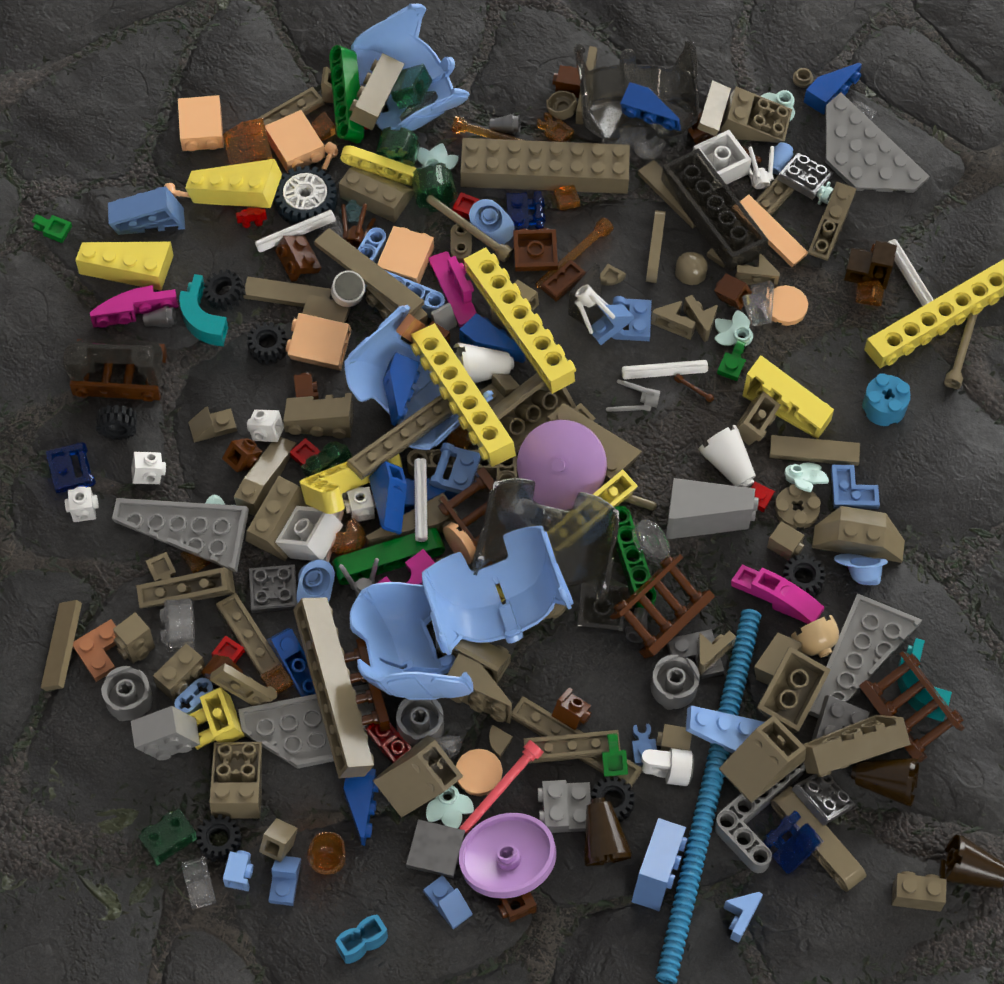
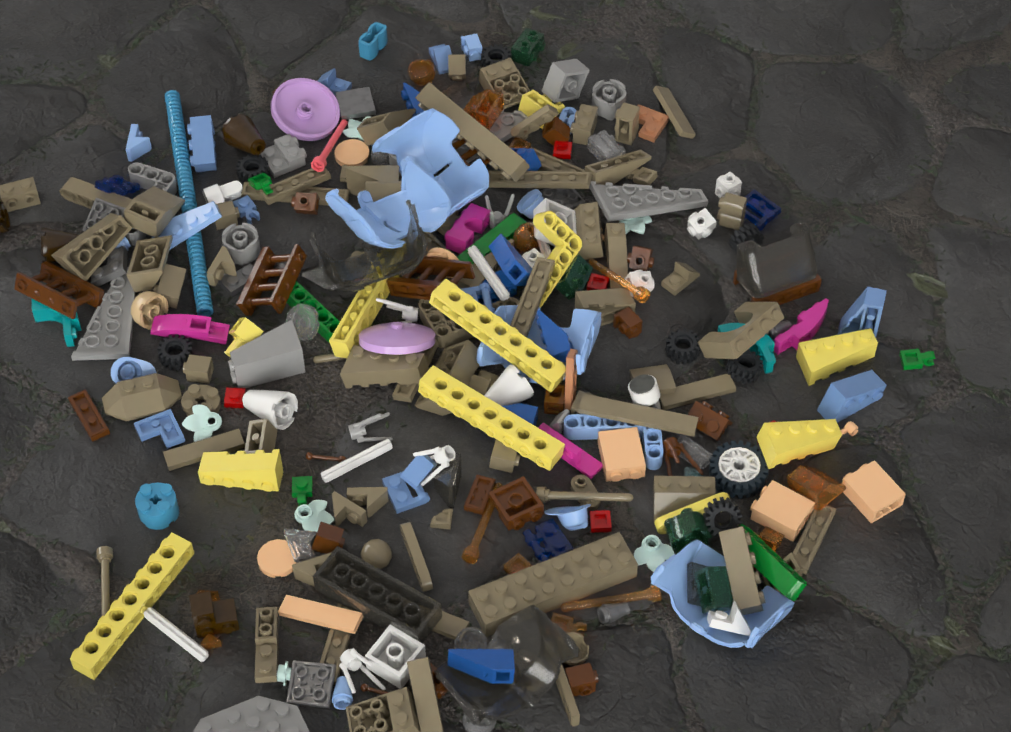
camera: 155 degrees right, 10 degrees down
clear slope [182,856,216,909] -> none
white axle [255,210,335,252] -> none
light nougat brick [286,313,352,371] -> none
light nougat hand [321,141,338,171] -> none
clear green brick [412,163,457,212] -> none
none -> reddish brown tile [68,389,110,442]
none -> light yellow brick [224,317,264,358]
none -> clear orange slope [463,89,504,130]
none -> dark tan tile [489,171,592,189]
none -> clear orange piece [588,259,650,303]
none -> dark tan arch [698,302,784,359]
none -> black tyre [703,497,742,537]
none -> white slope [707,601,751,636]
none -> dark tan brick [717,192,747,230]
none -> medium blue wedge [837,287,887,338]

